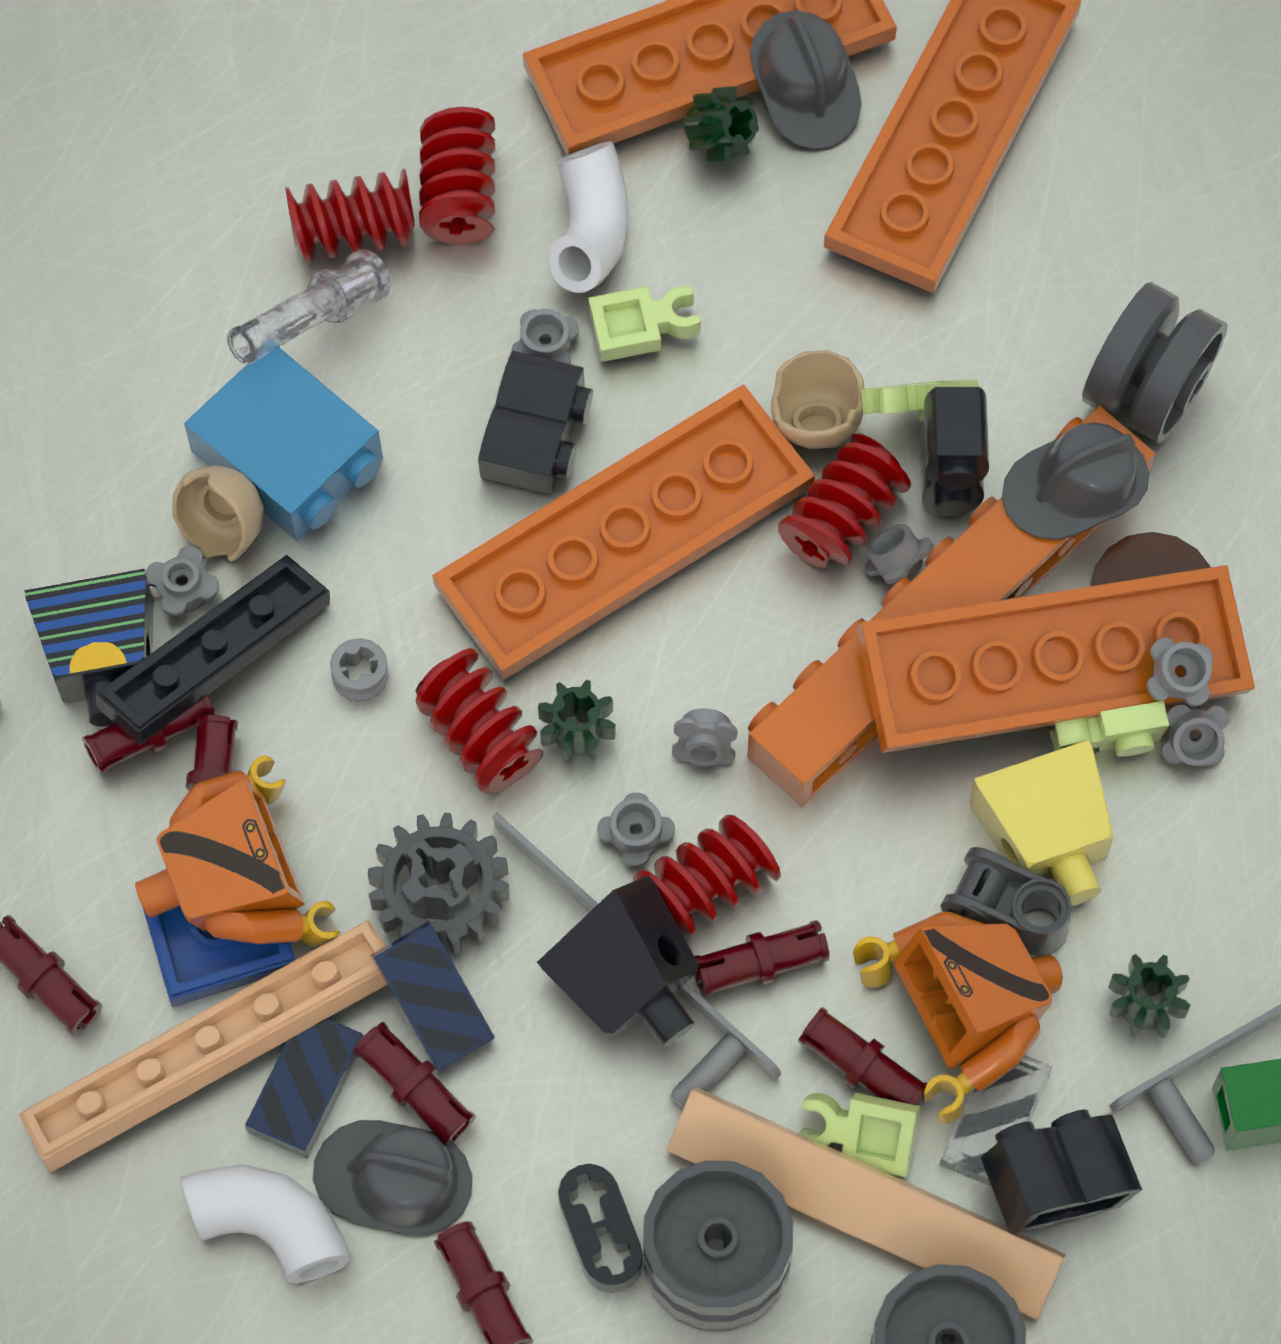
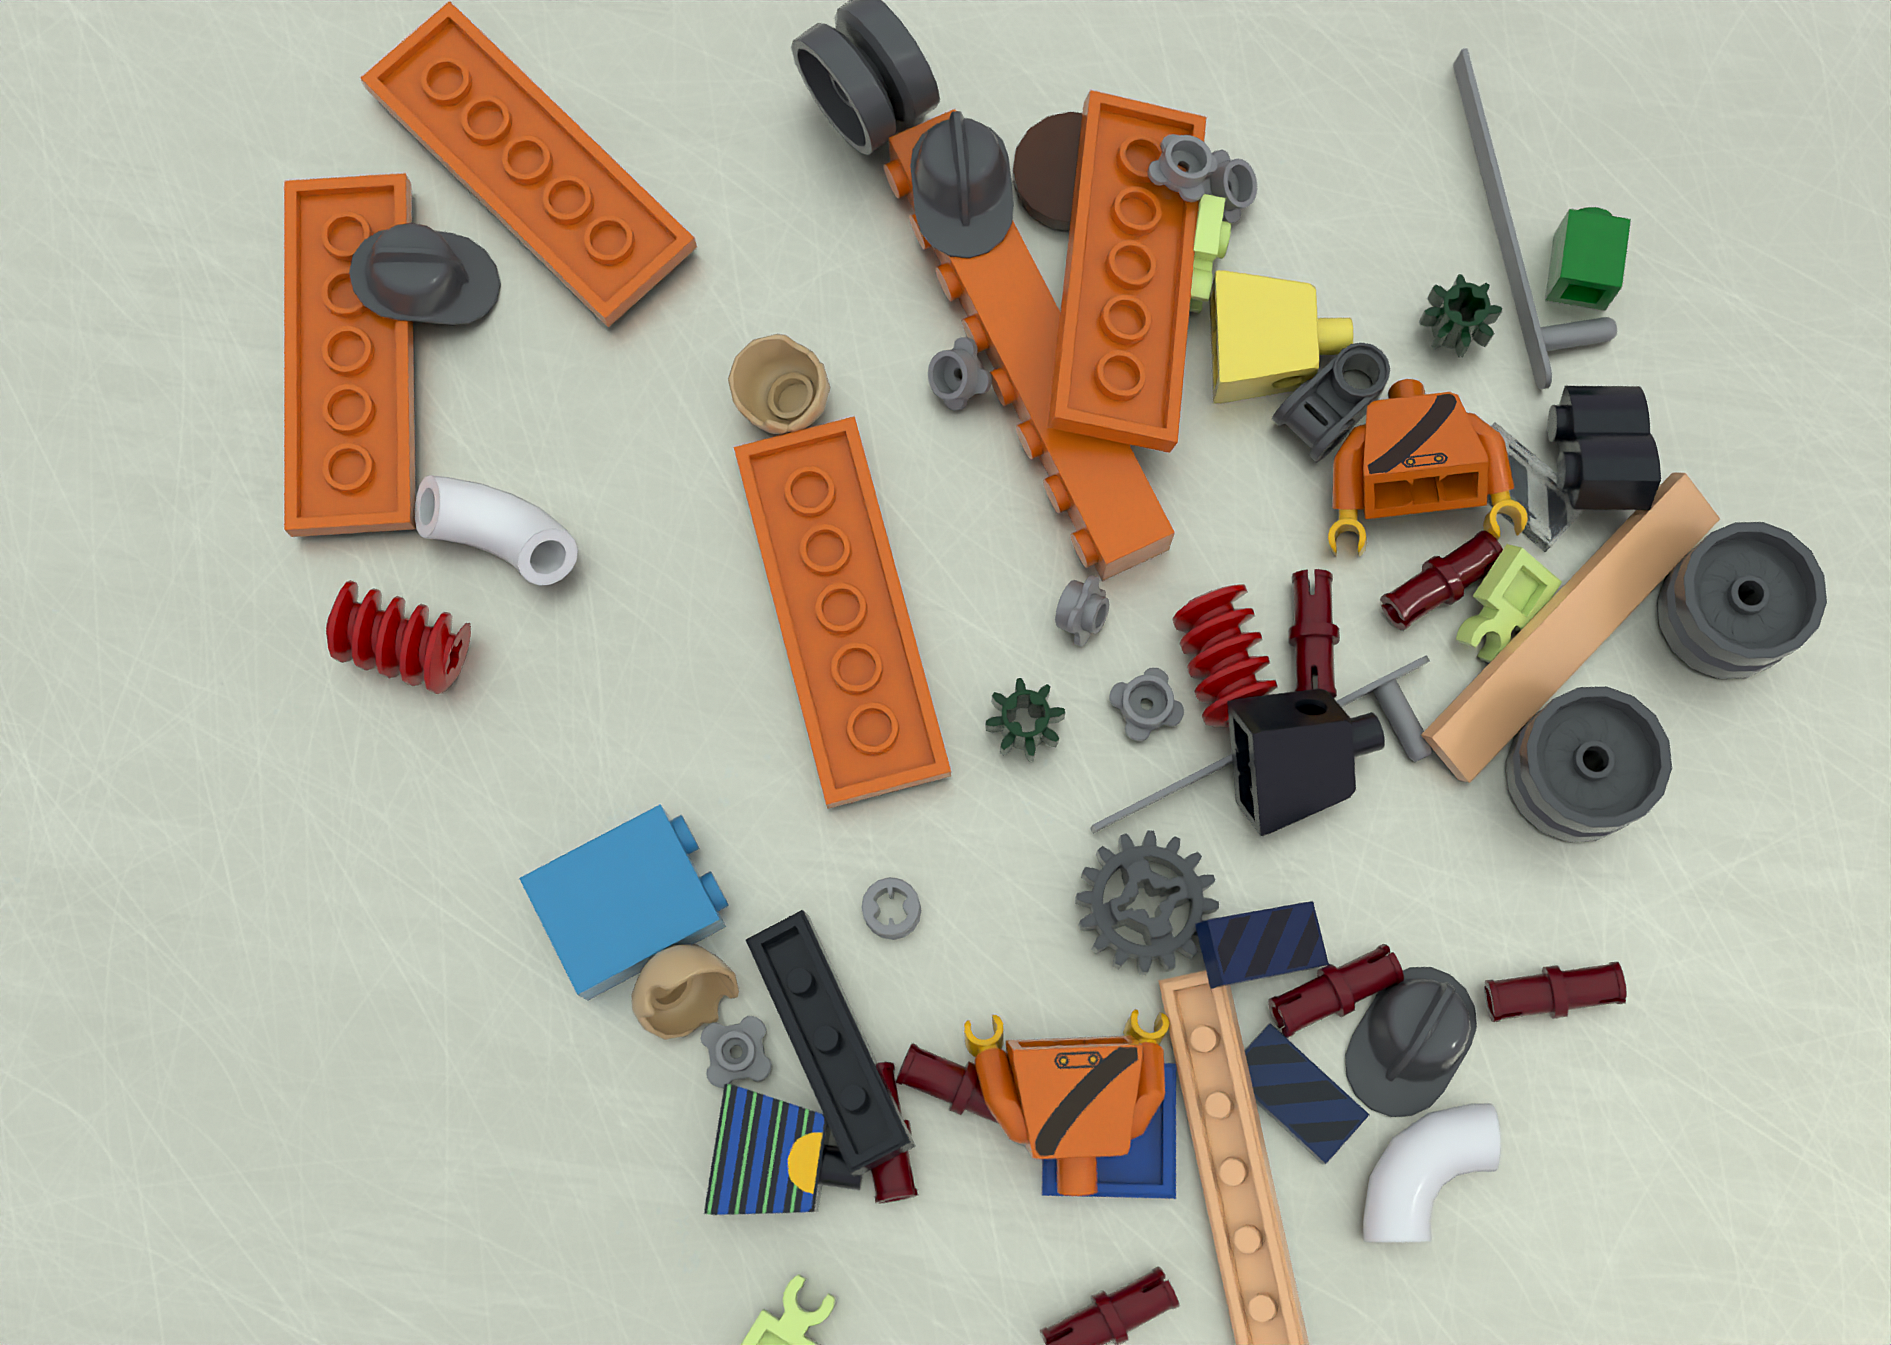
camera: 70 degrees left, 10 degrees up
clear pin [227,249,391,365] -> none
red piece [285,169,415,263] -> none
red piece [415,648,543,794] -> none
black brick [478,350,593,495] -> none
light grey plate [512,309,579,364] -> none
black beam [558,1163,643,1293] -> none
yellowish green plate [588,286,701,362] -> none
dark green gear [683,86,759,163] -> none
red piece [778,433,911,569] -> none
yellowish green plate [861,379,978,421] -> none
black brick [920,387,989,516] -> none

